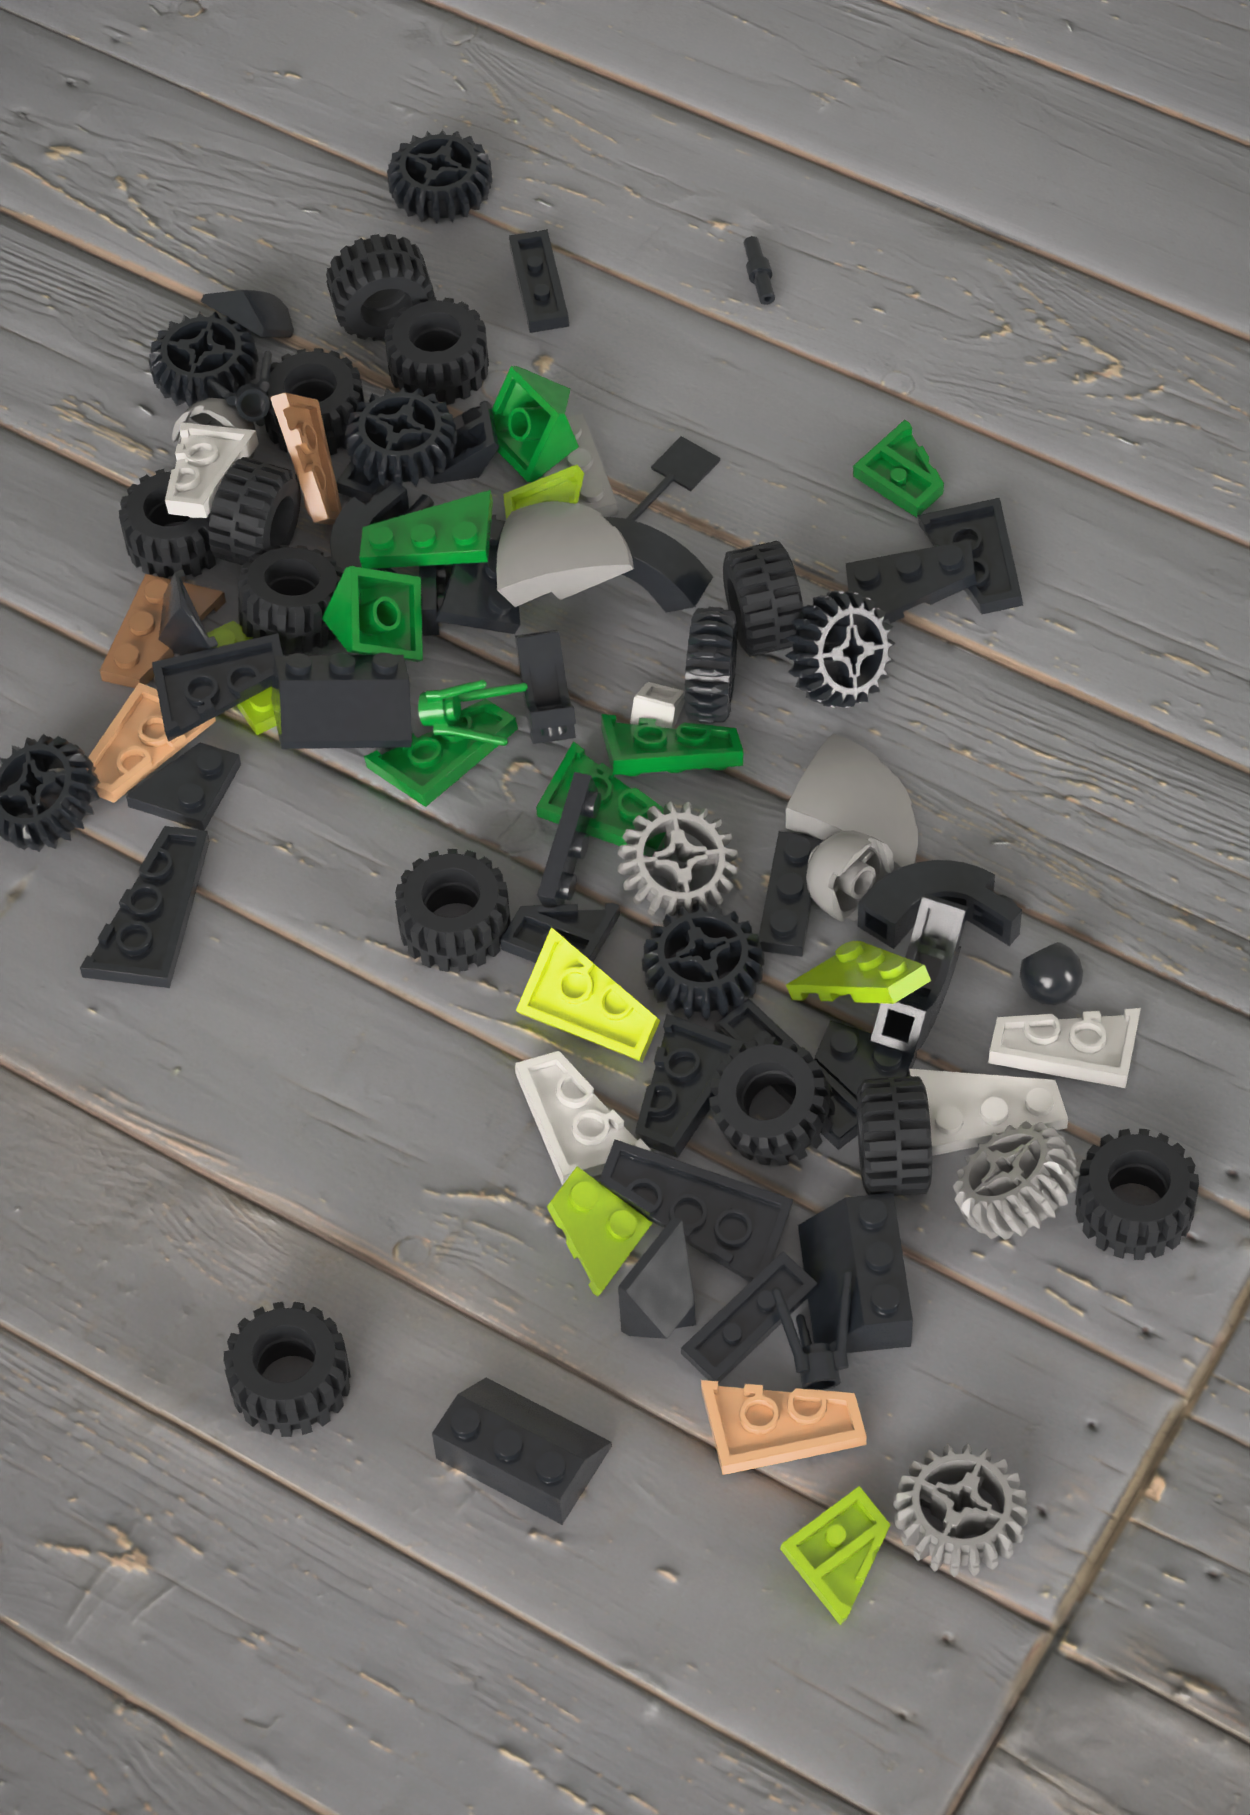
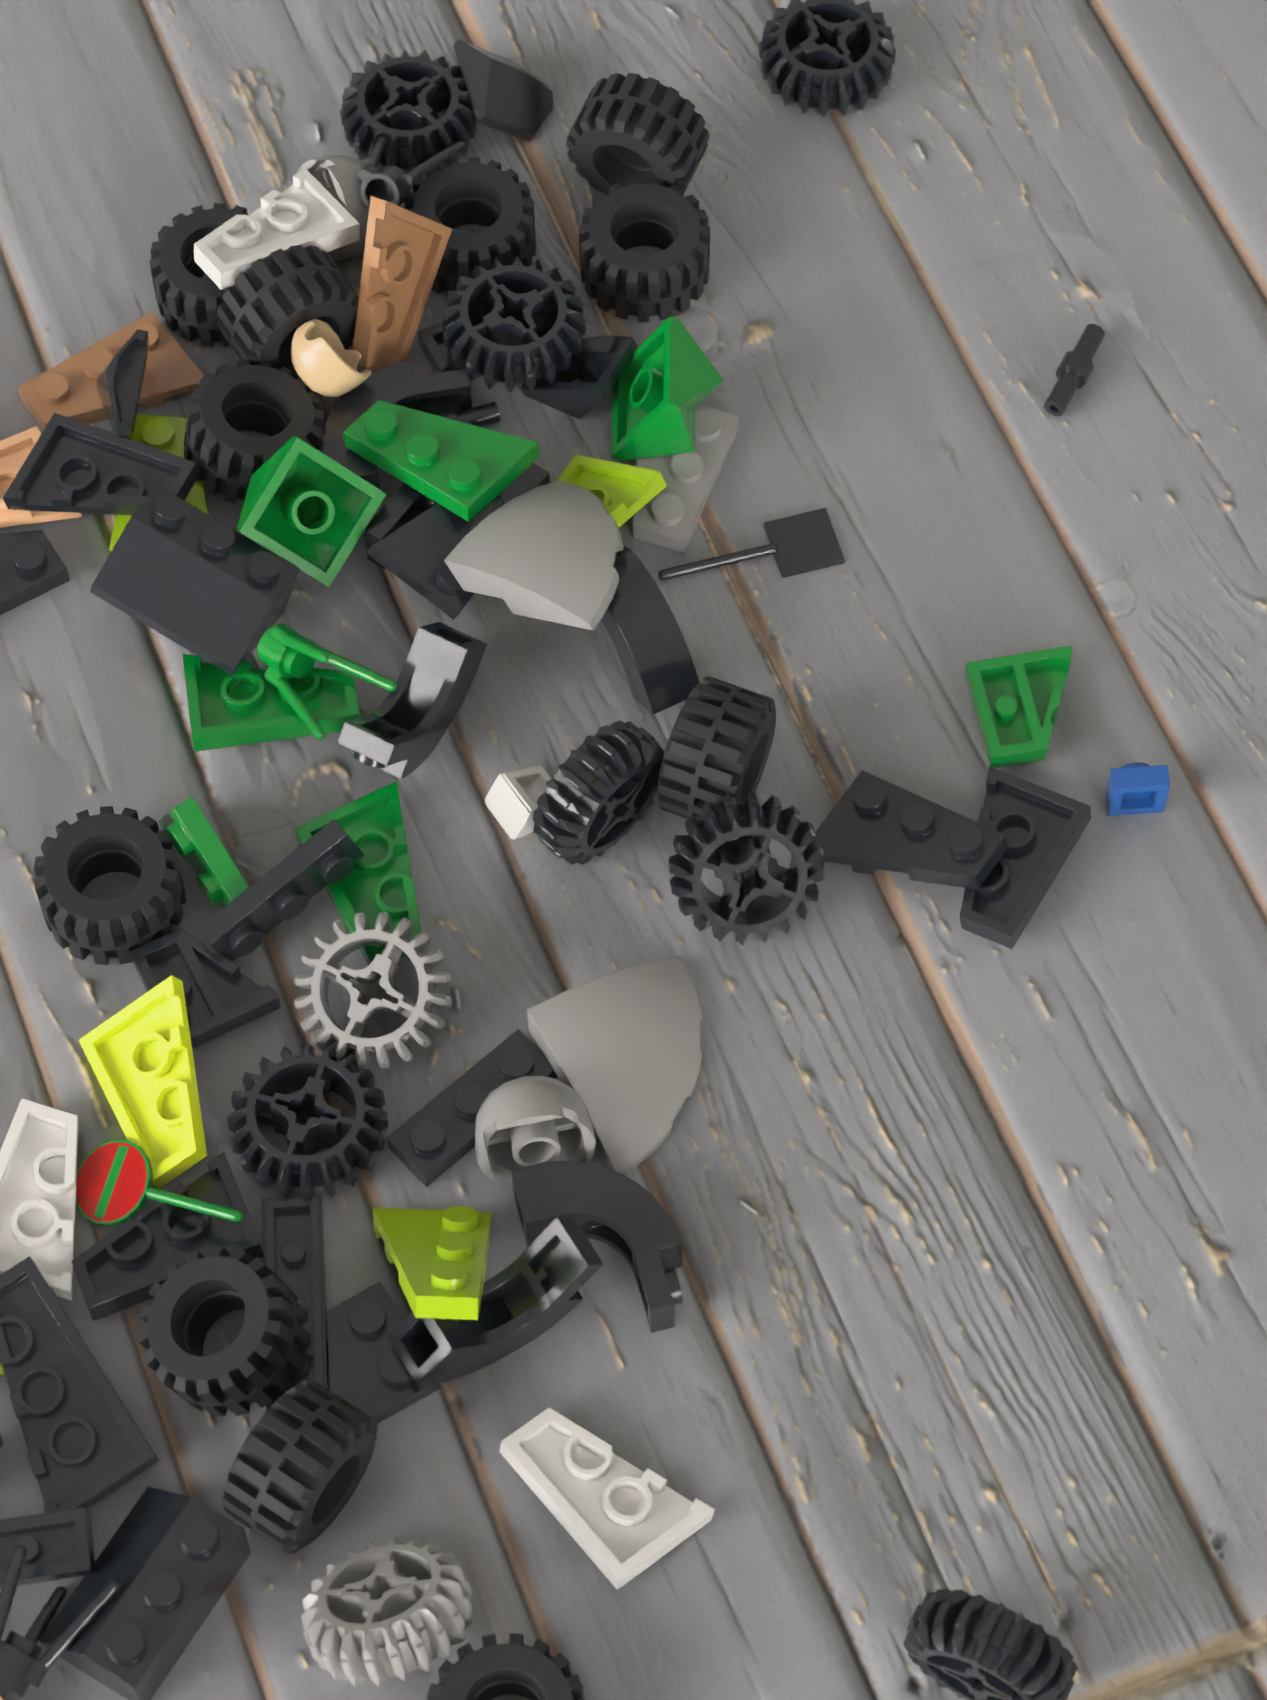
camera: 35 degrees right, 5 degrees up
black plate [509,229,569,333] -> none
green wing [601,714,744,776] -> none
white wing [908,1069,1068,1156] -> none
black piece [1020,942,1083,1005] -> none
none -> piece [76,1139,243,1226]
none -> green wing [158,796,249,908]
none -> tan hair [291,318,372,397]
none -> blue plate [1105,762,1170,816]

